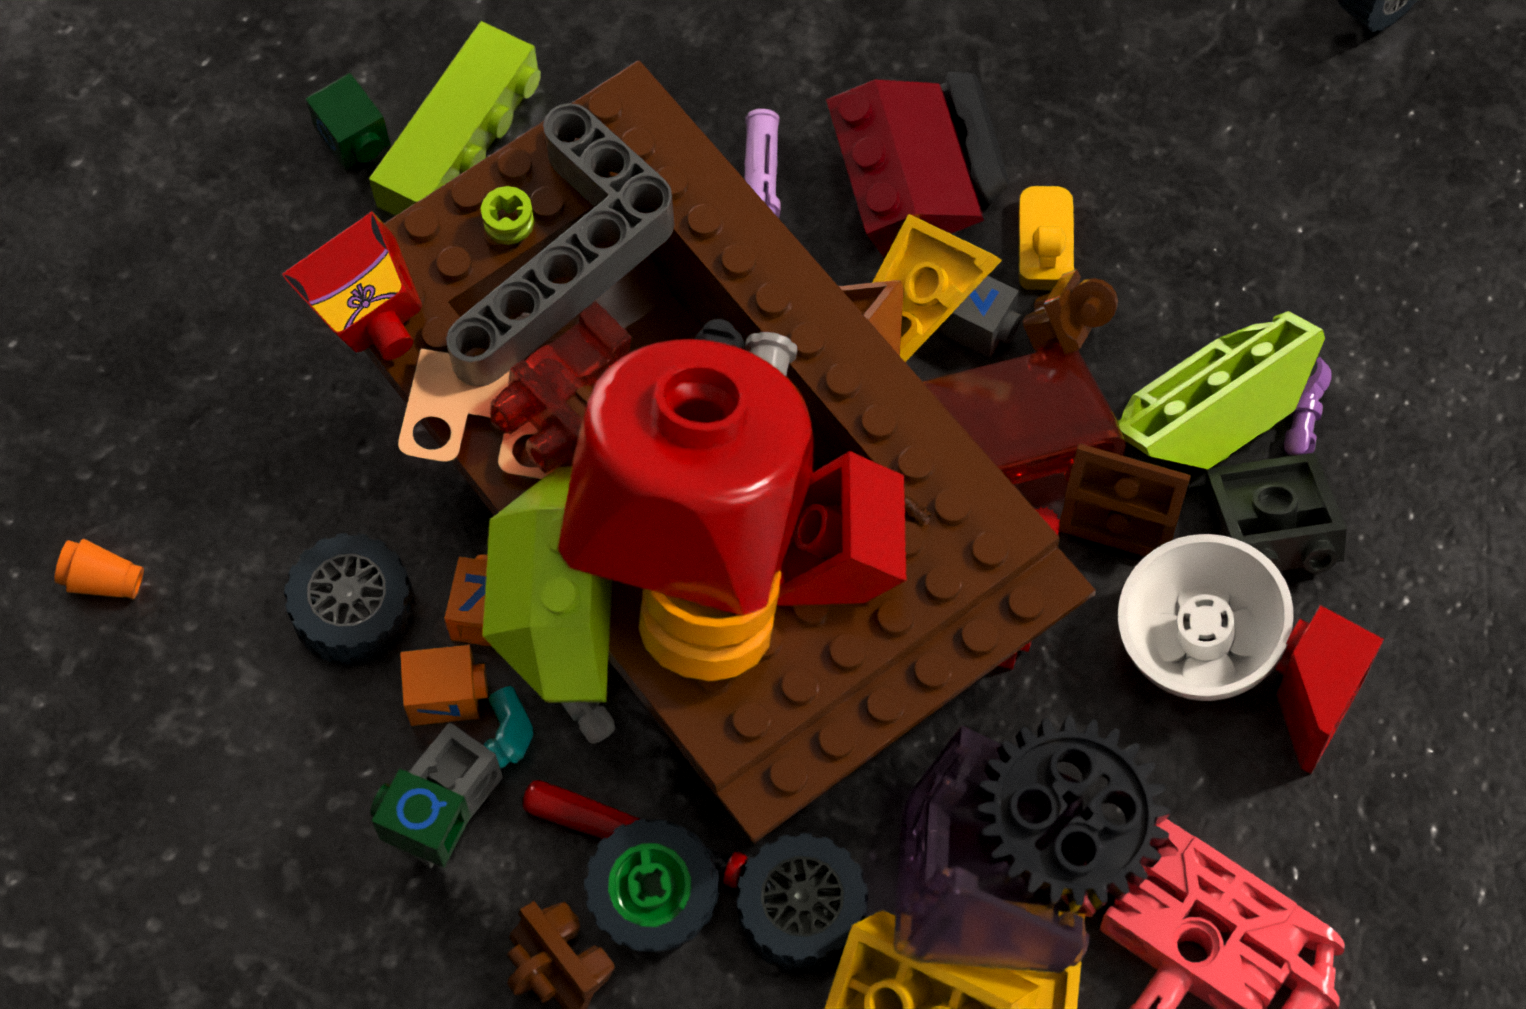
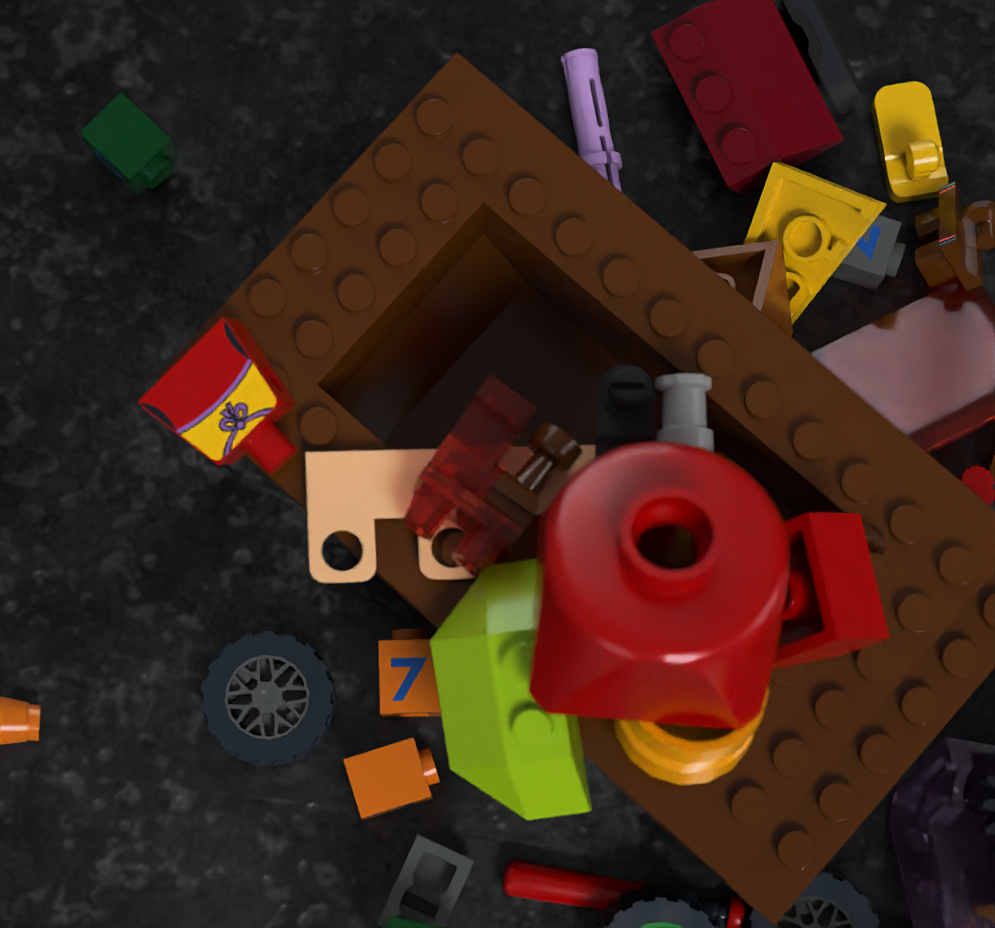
camera: 15 degrees left, 15 degrees up
lime brick [369,21,540,216] -> none
dark grey beam [446,103,675,386] -> none
lime bush [481,186,534,245] -> none
teal arm [483,686,533,768] -> none

